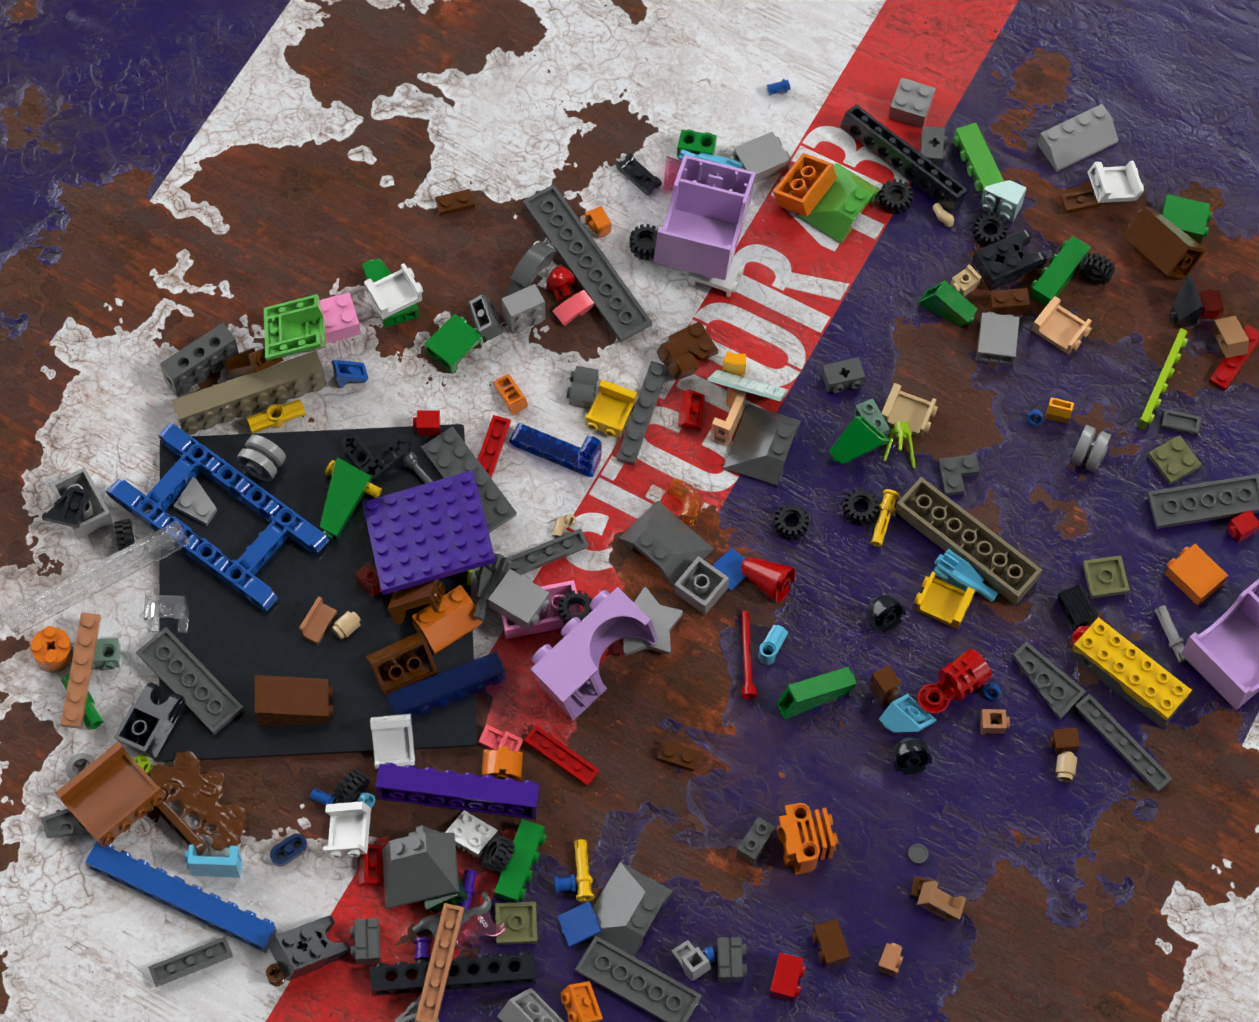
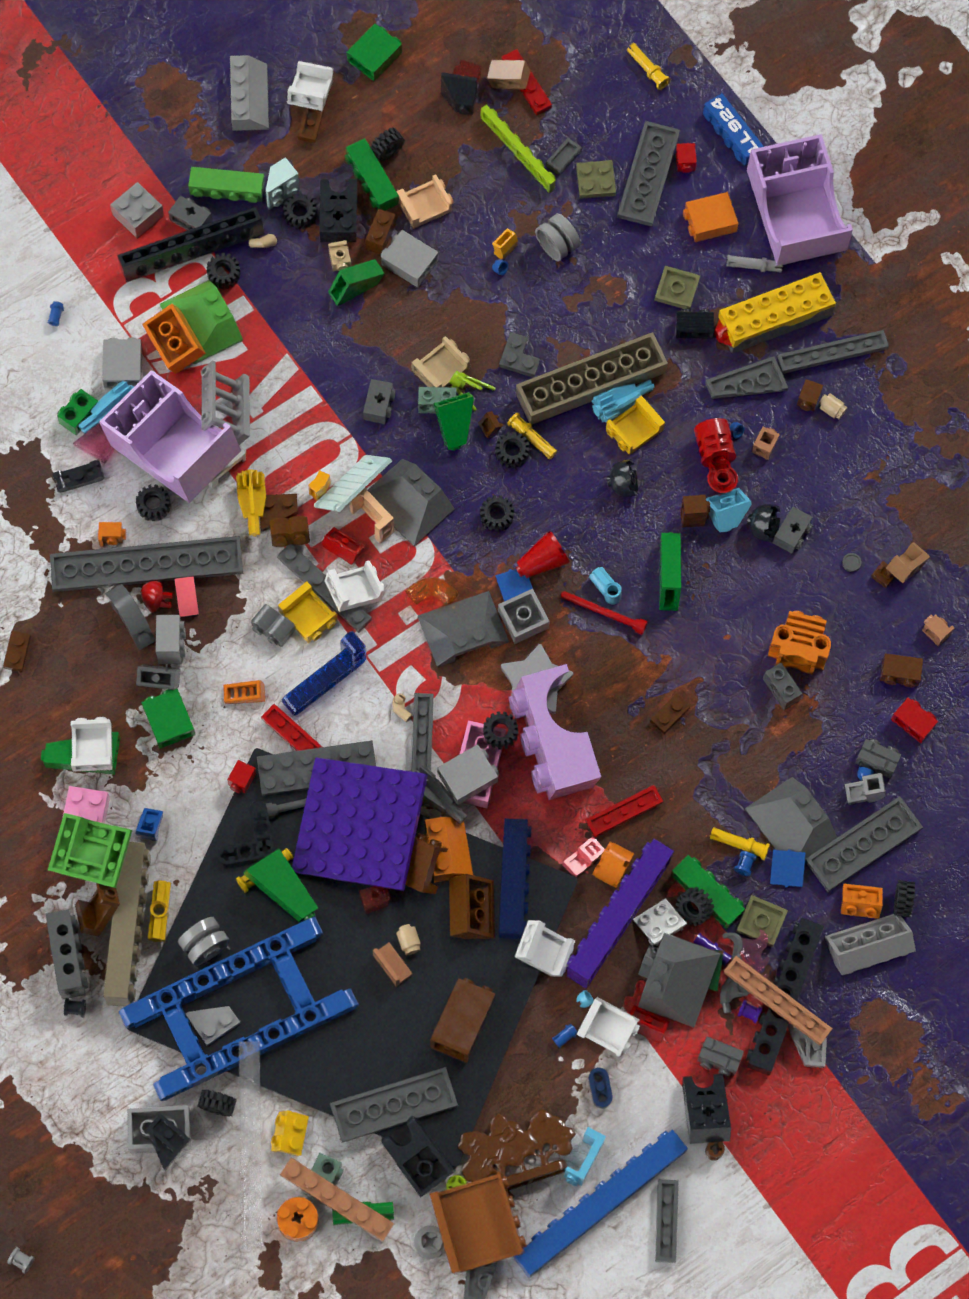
camera: 65 degrees left, 5 degrees up
clear panel [143,595,189,633] -> none
black tyre [333,769,370,803] -> none
reddish brown slope [1123,206,1207,279] -> none
none -> black bush [64,998,86,1018]
none -> light grey fence [201,360,250,445]
none -> yellow piece [236,469,266,537]
none -> yellow bracket [271,1110,309,1156]
none -> white panel [324,561,385,612]
none -> reddish brown tile [478,411,504,438]
none -> dark grey brick [773,506,813,554]

